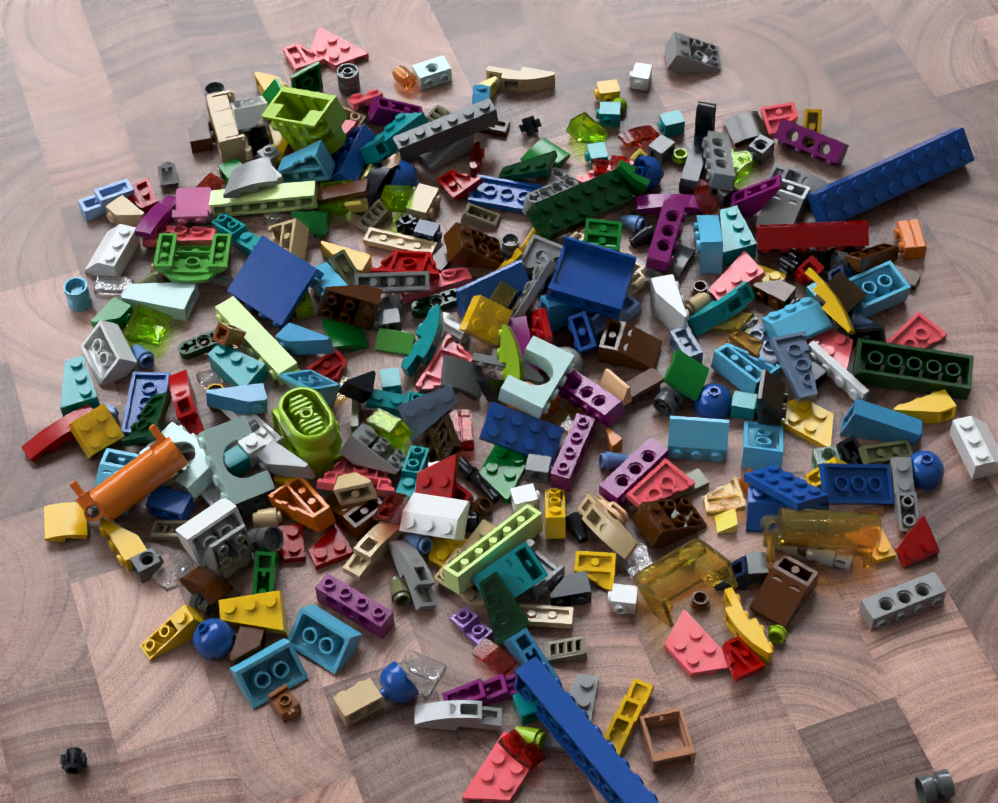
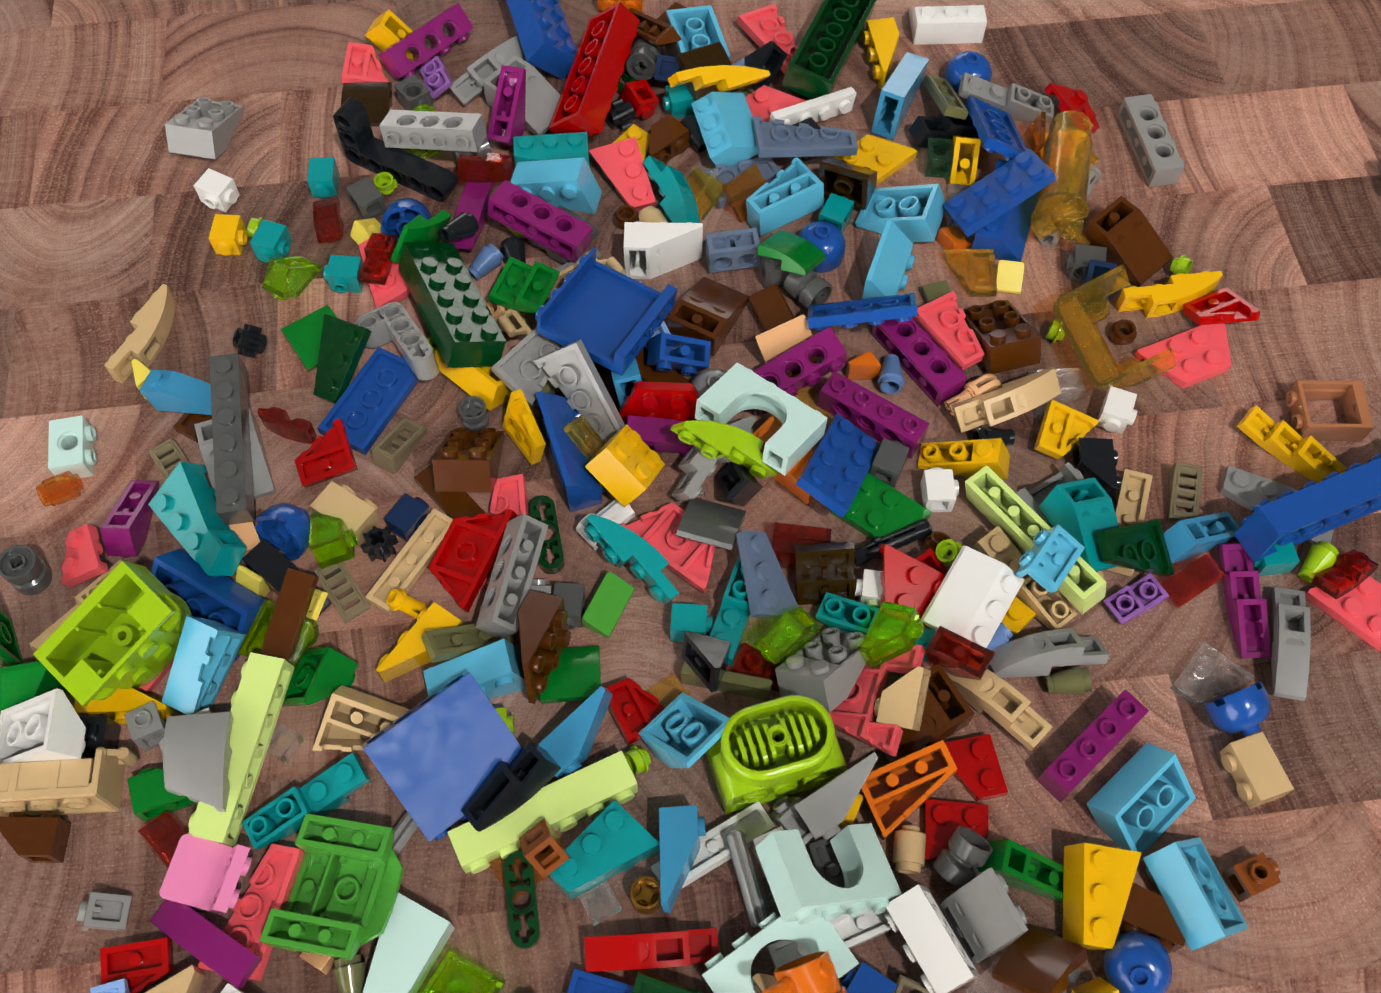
camera: 80 degrees left, 10 degrees up
none -> yellow pin [386,589,426,619]
none -> medium lavender slope [419,56,453,99]
none -> black cone [439,213,479,243]
none -> black slope [462,742,561,832]
none -> blue plate [807,293,918,331]
none -> clear neon green slope [859,601,924,668]
none -> lime plate [935,539,962,567]
none -> medium azure bracket [1015,524,1085,594]

